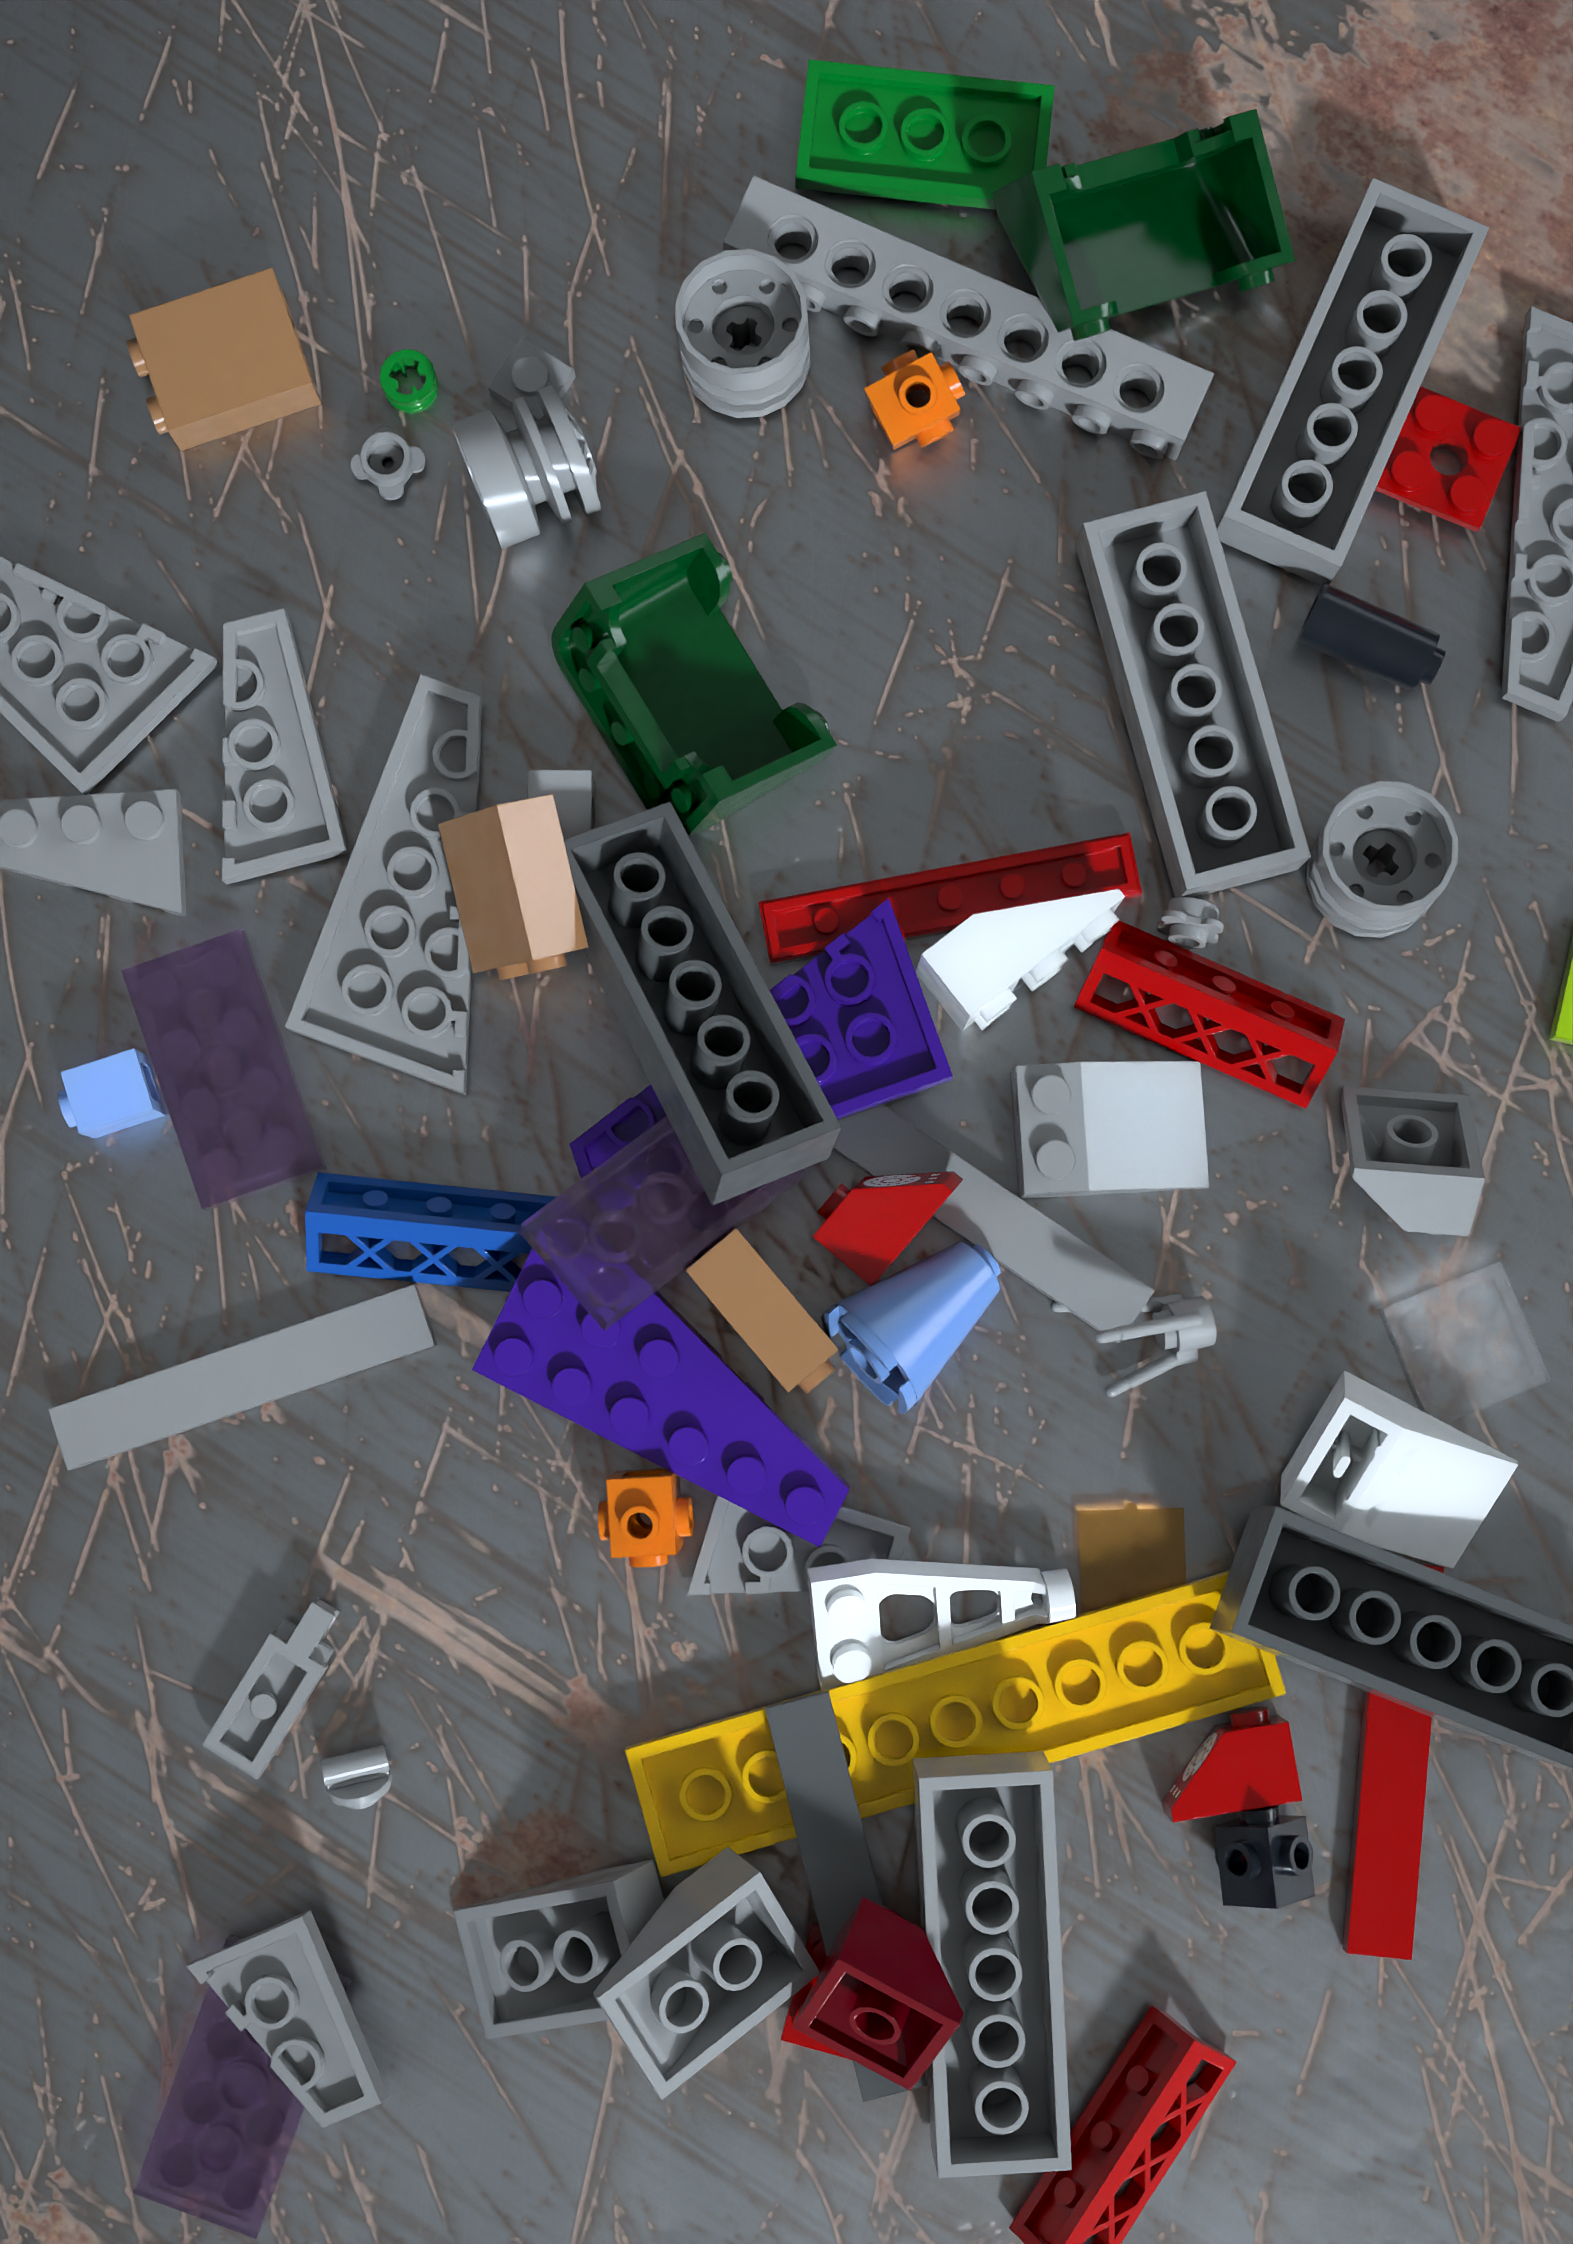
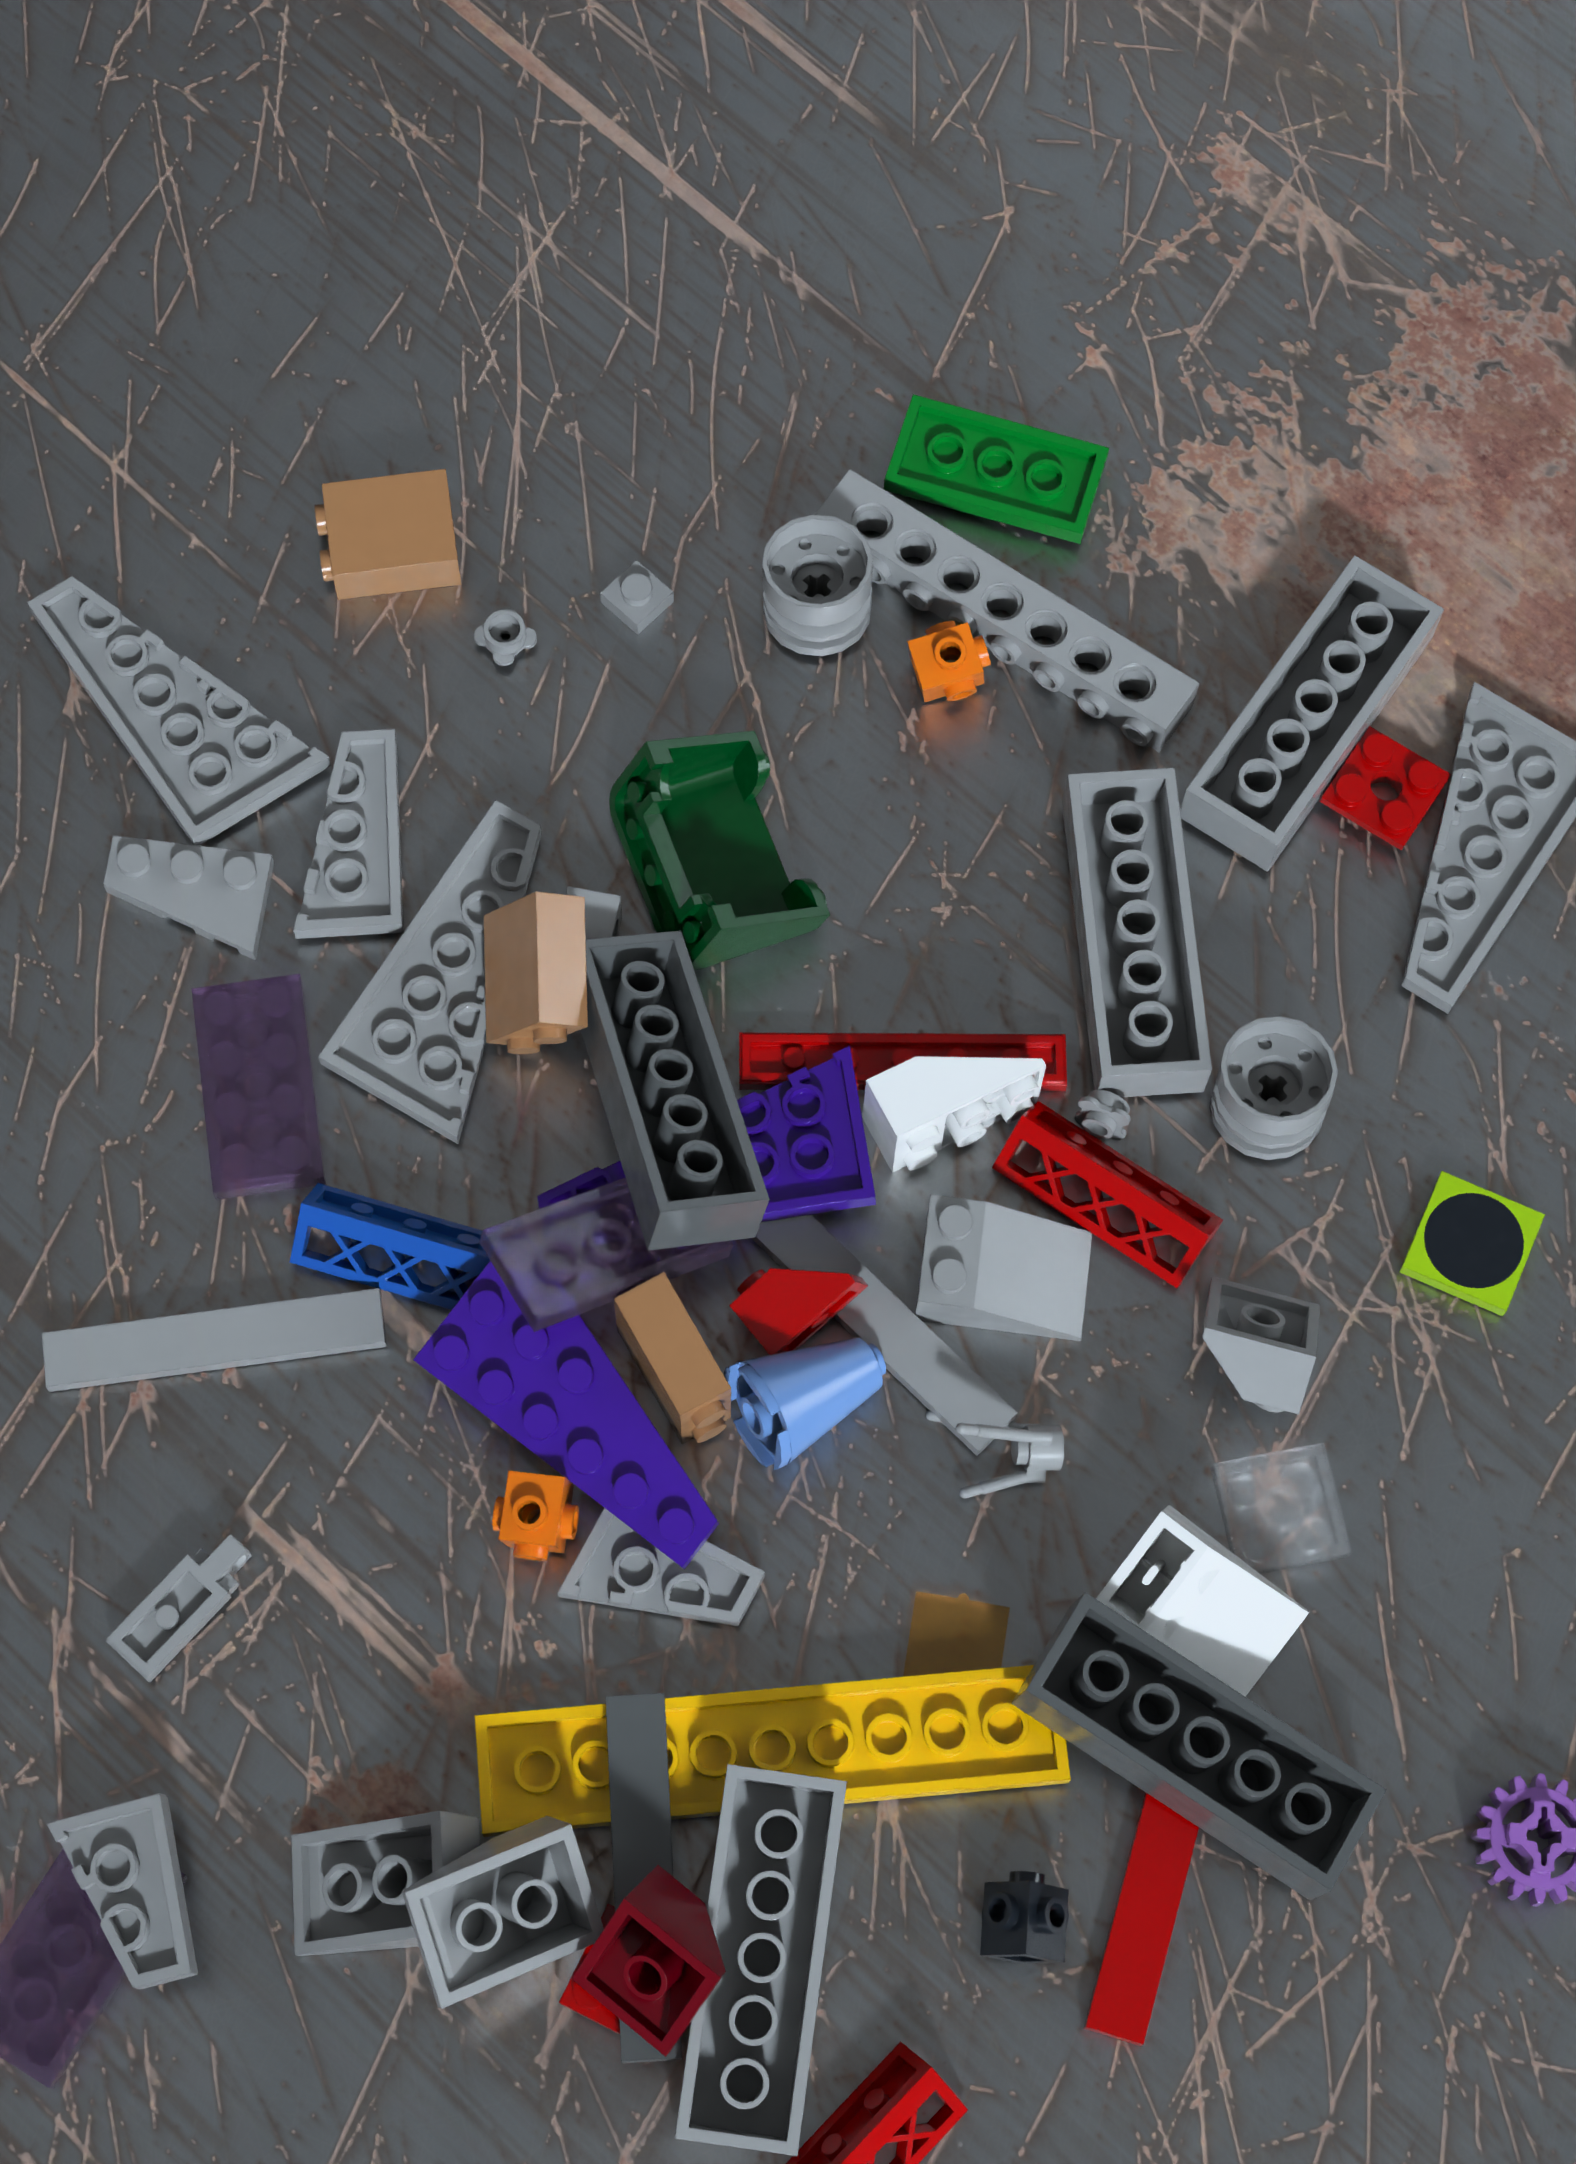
camera: 10 degrees right, 15 degrees down
light blue brick [58,1048,166,1138] -> none
light grey plate [320,1745,392,1809] -> none
green bush [379,349,439,414] -> none
light grey wheel [451,384,601,549] -> none
white plate [807,1559,1076,1691] -> none
dark green windscreen [992,109,1296,341] -> none
red slope [1162,1706,1303,1823] -> none
black brick [1297,583,1446,692] -> none

